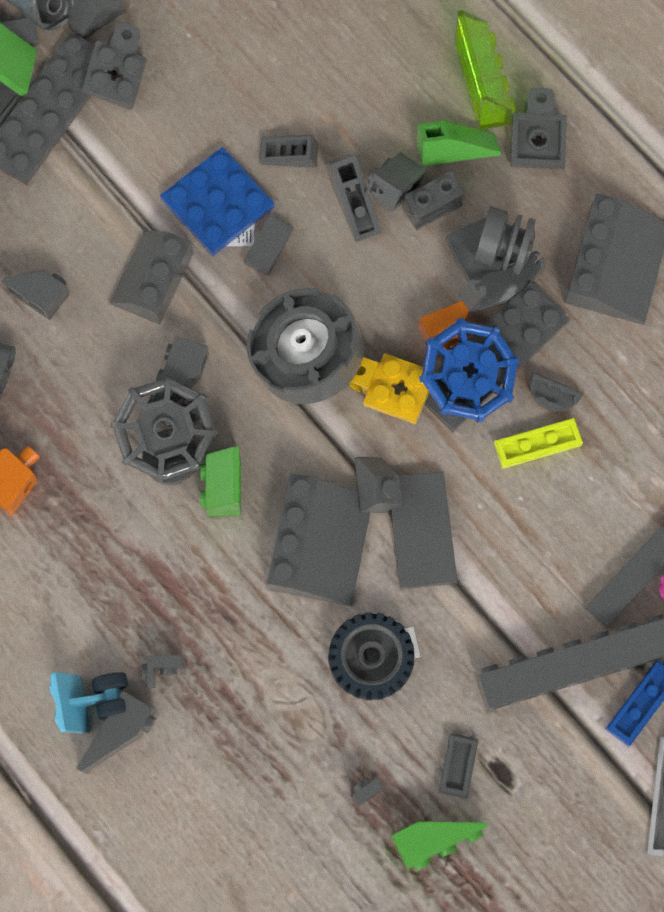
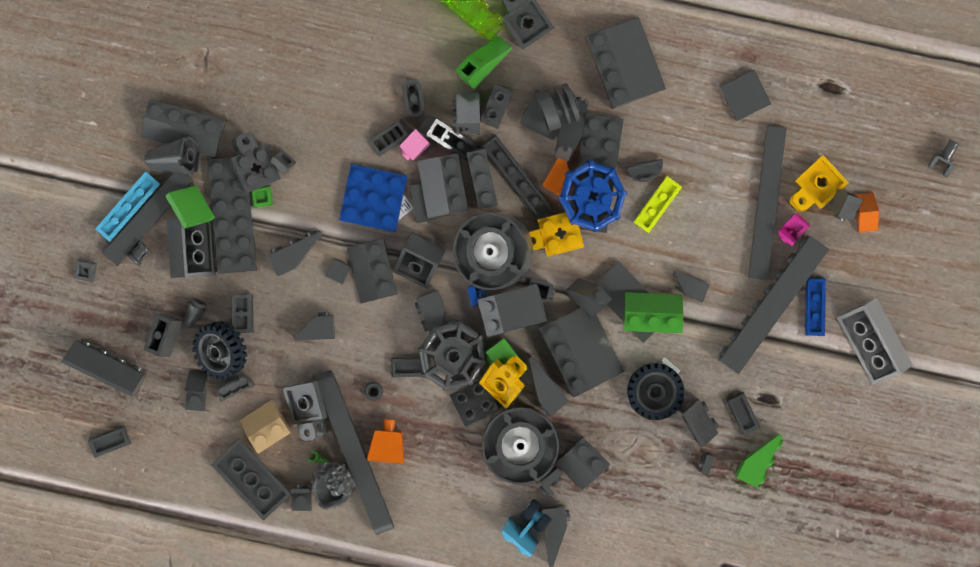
camera: 30 degrees left, 15 degrees up
none -> bright green tile [252,186,273,208]
none -> dark grey slope [268,230,323,276]
none -> dark grey plate [270,150,297,174]
none -> dark grey tile [325,259,351,284]
none -> dark grey plate [364,382,383,401]
none -> dark grey tile [391,357,430,377]
none -> dark grey slope [393,233,446,289]
none -> bright pink slope [400,129,430,161]
none -> dark grey plate [402,79,425,118]
none -> dark grey slope [417,154,468,218]
none -> dark grey hinge [450,379,499,428]
none -> dark grey brick [466,147,498,209]
none -> blue tile [467,286,487,306]
none -> dark grey slope [477,284,547,337]
none -> yellow plate [479,355,527,409]
none -> dark grey tile [481,135,561,232]
none -> dark grey piece [482,406,559,485]
none -> dark grey slope [528,356,569,416]
none -> dark grey window [529,278,556,303]
none -> dark grey slope [555,436,610,490]
none -> bright green slope [623,292,683,333]
none -> dark grey slope [673,271,710,302]
none -> dark grey slope [678,399,719,447]

